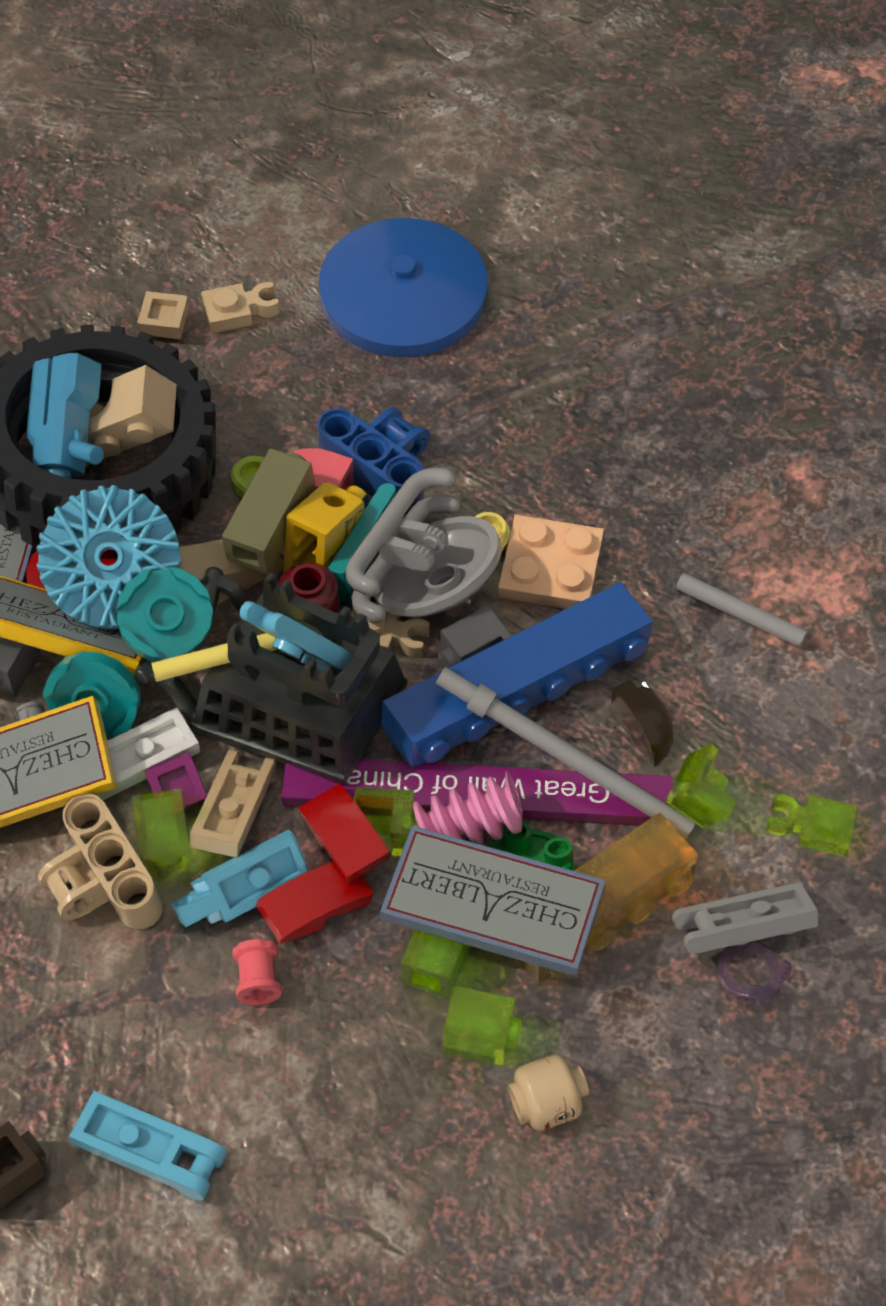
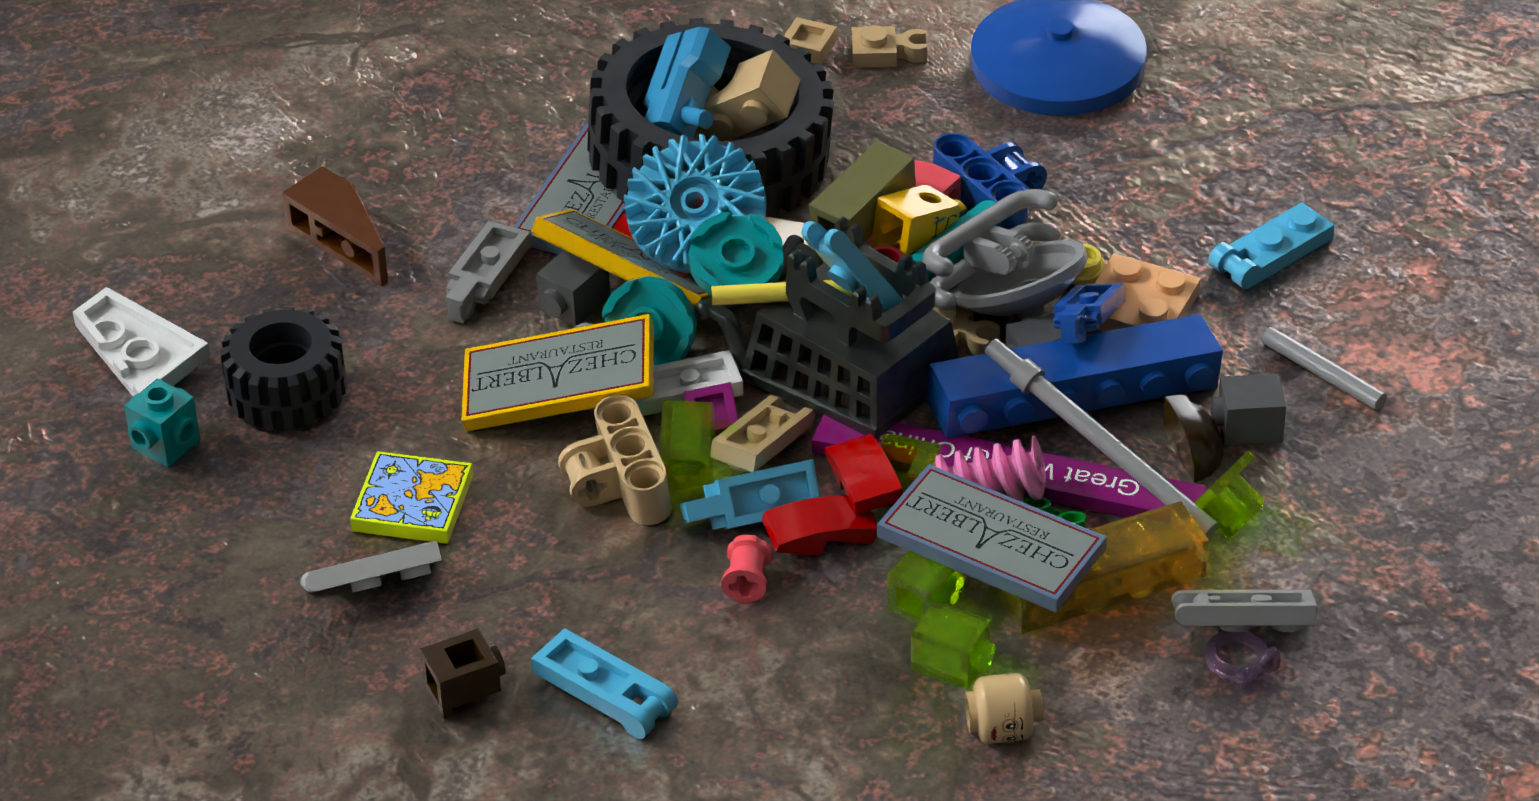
camera: 15 degrees right, 15 degrees down
clear neon green plate [766,794,857,857] -> none
none -> blue hinge [1053,283,1125,344]
none -> medium azure plate [1208,202,1335,289]
none -> dark grey brick [1210,373,1286,446]

